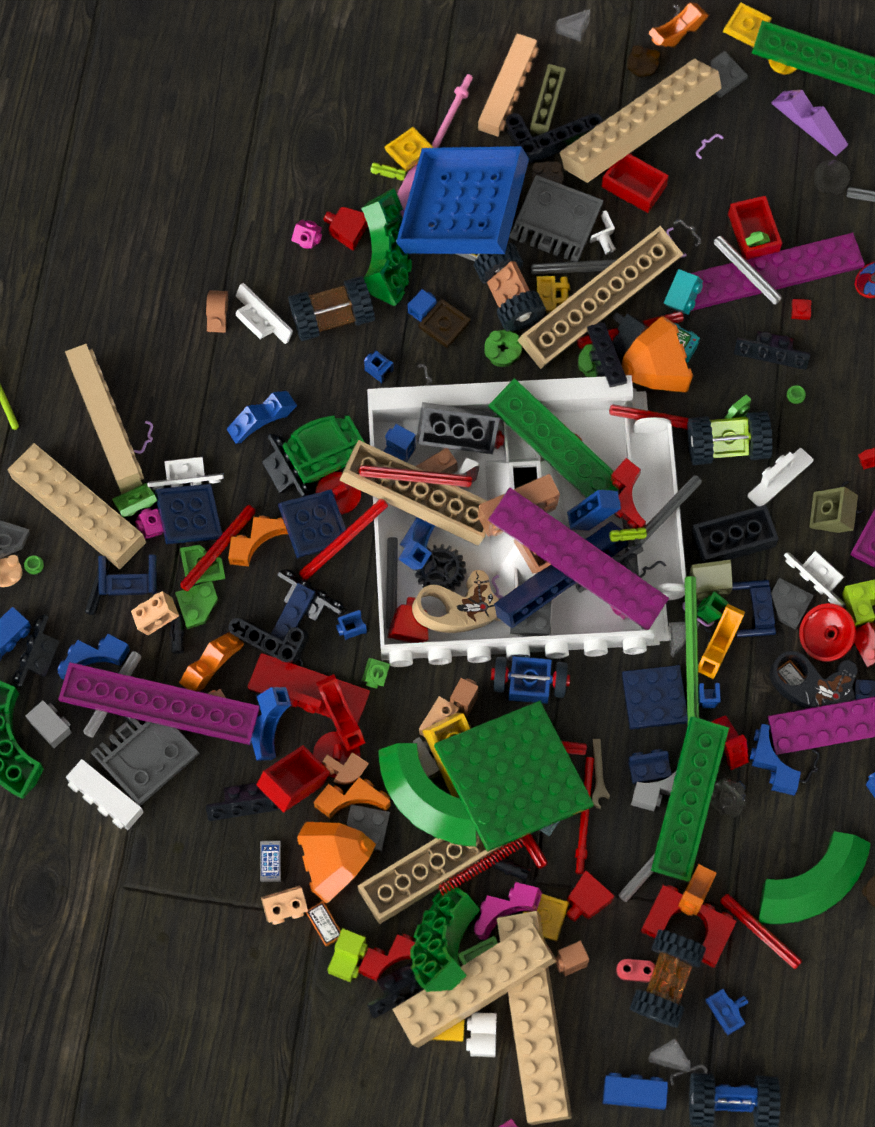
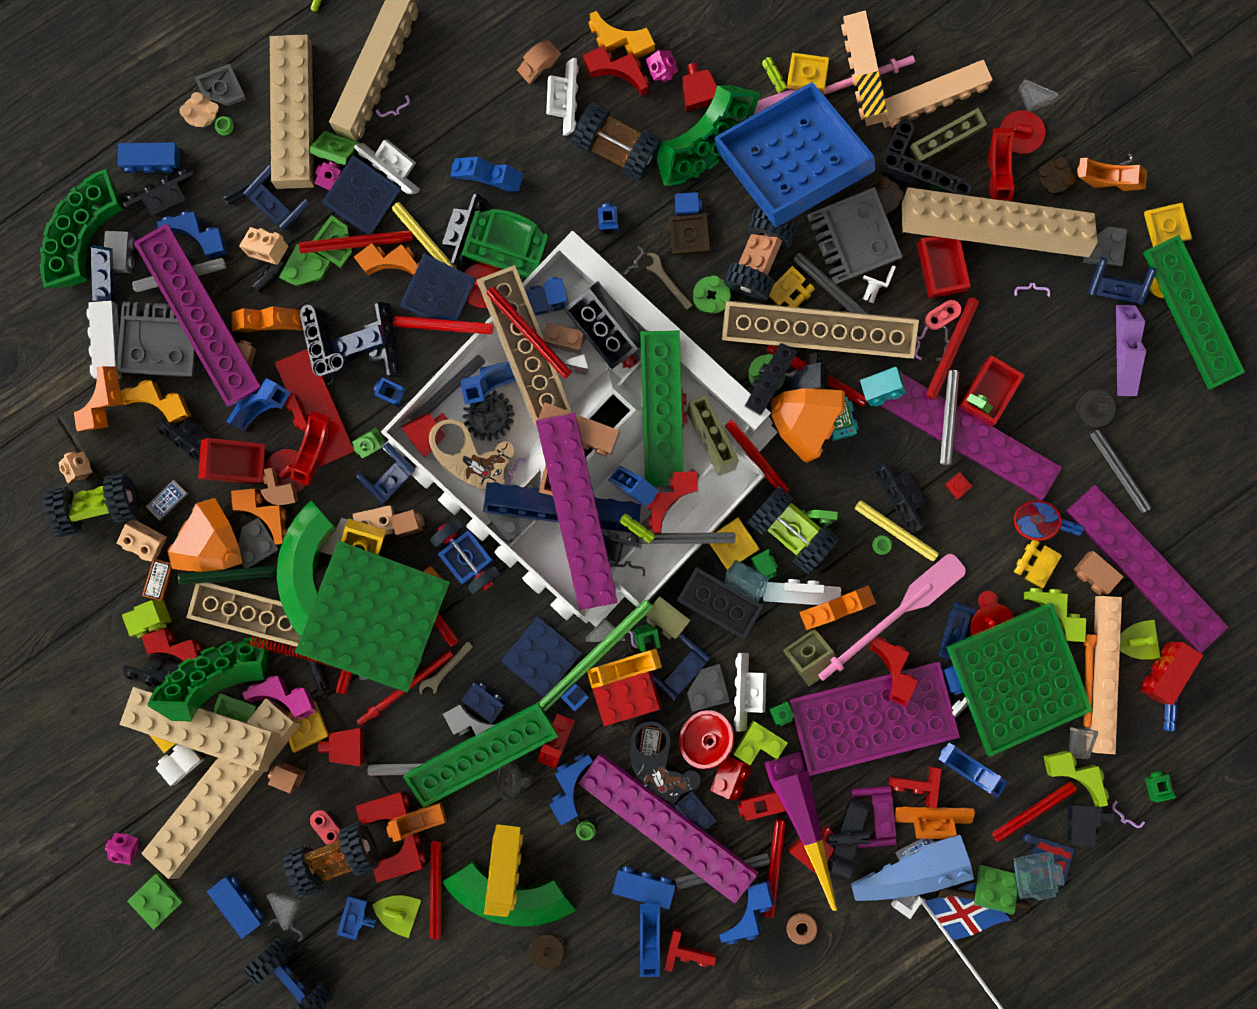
camera: 50 degrees right, 15 degrees up
none -> black plate [43,472,140,538]
none -> light nougat brick [59,451,92,483]
none -> orange arch [74,366,122,431]
none -> plate [91,245,114,302]
none -> light orange arch [121,380,192,424]
none -> dark green axle [178,566,277,585]
none -> dark blue plate [356,442,415,504]
none -> lime shield [372,895,421,938]
none -> light yellow axle [392,202,457,269]
none -> yellow brick [484,824,523,917]
none -> bright green plate [576,821,596,840]
none -> red arch [583,46,649,96]
none -> light orange arch [588,11,655,59]
none -> red piece [593,671,662,726]
none -> dark tan piece [646,253,692,310]
none -> olive brick [687,395,739,476]
none -> yellow plate [709,518,759,571]
none -> clear light blue brick [724,560,768,602]
none -> green window [751,549,778,580]
none -> green window [768,701,794,726]
none -> orange arch [799,585,876,630]
none -> bright pink piece [818,554,965,681]
none -> light nougat brick [841,10,889,126]
none -> light yellow axle [855,501,939,561]
none -> coral plate [925,300,961,330]
none -> red axle [926,298,979,400]
none -> red arch [988,128,1015,202]
none -> red shield [1000,110,1045,154]
none -> dark blue plate [1088,257,1157,305]

